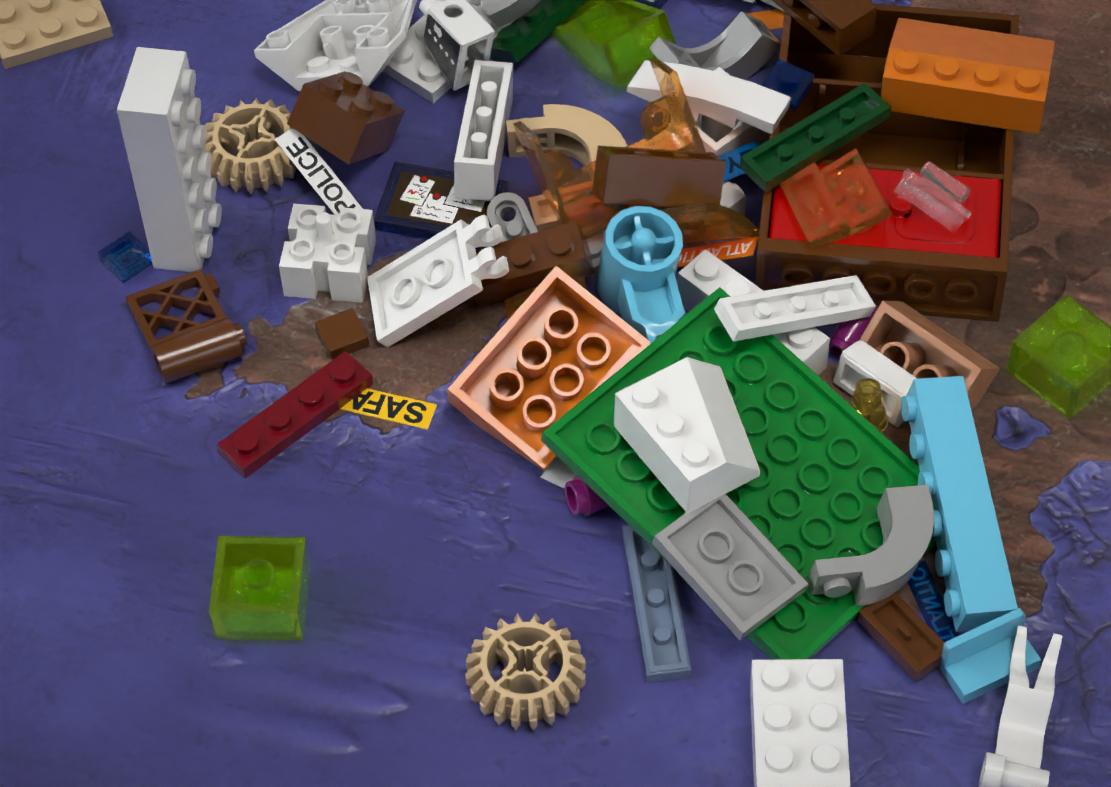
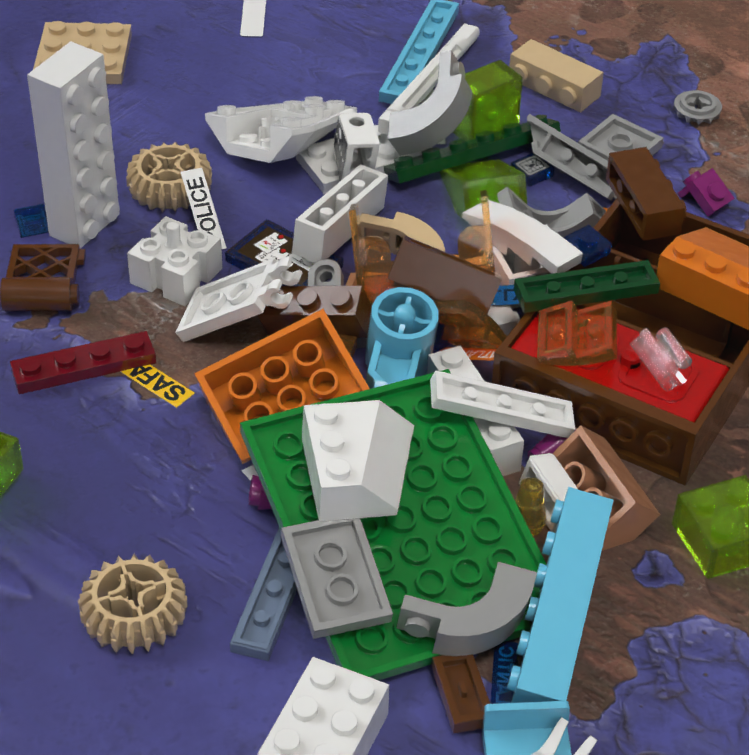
camera: 20 degrees right, 10 degrees down
reddish brown brick [287,71,405,165] -> none
reddish brown tile [315,308,369,360] -> none

